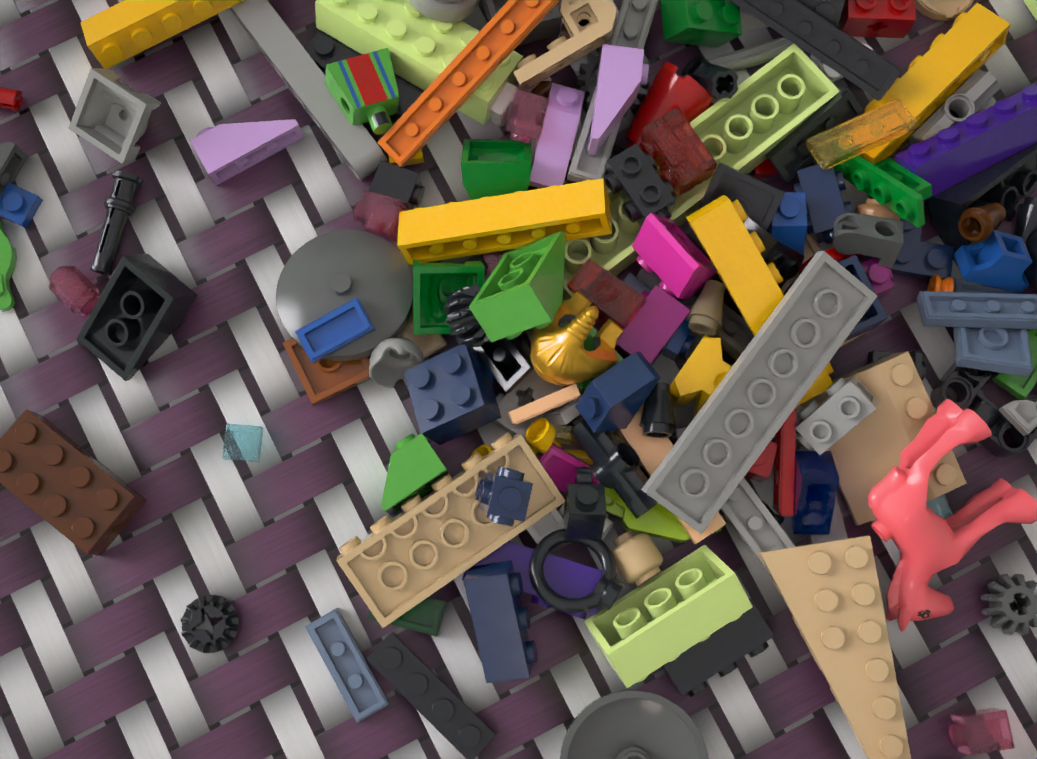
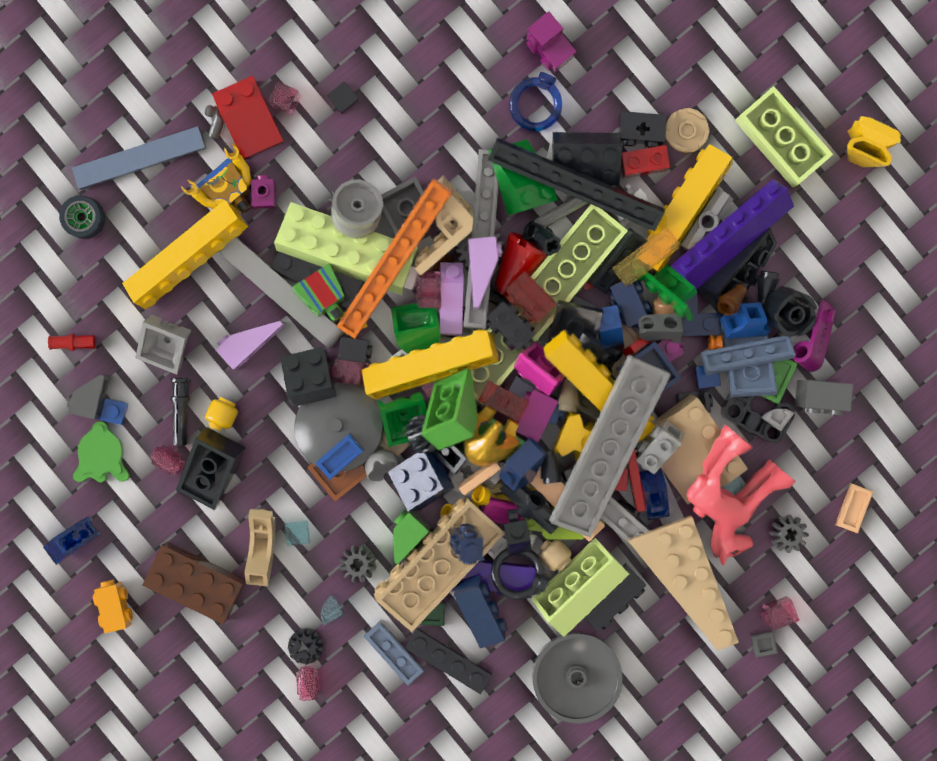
camera: 10 degrees left, 10 degrees up
none -> yellow head [205,397,238,432]
none -> tan arch [244,509,276,586]
none -> black brick [280,346,337,407]
none -> clear pink brick [296,666,319,701]
none -> clear light blue tile [321,594,344,625]
none -> dark grey gear [339,545,377,583]
none -> blue tile [695,366,721,389]

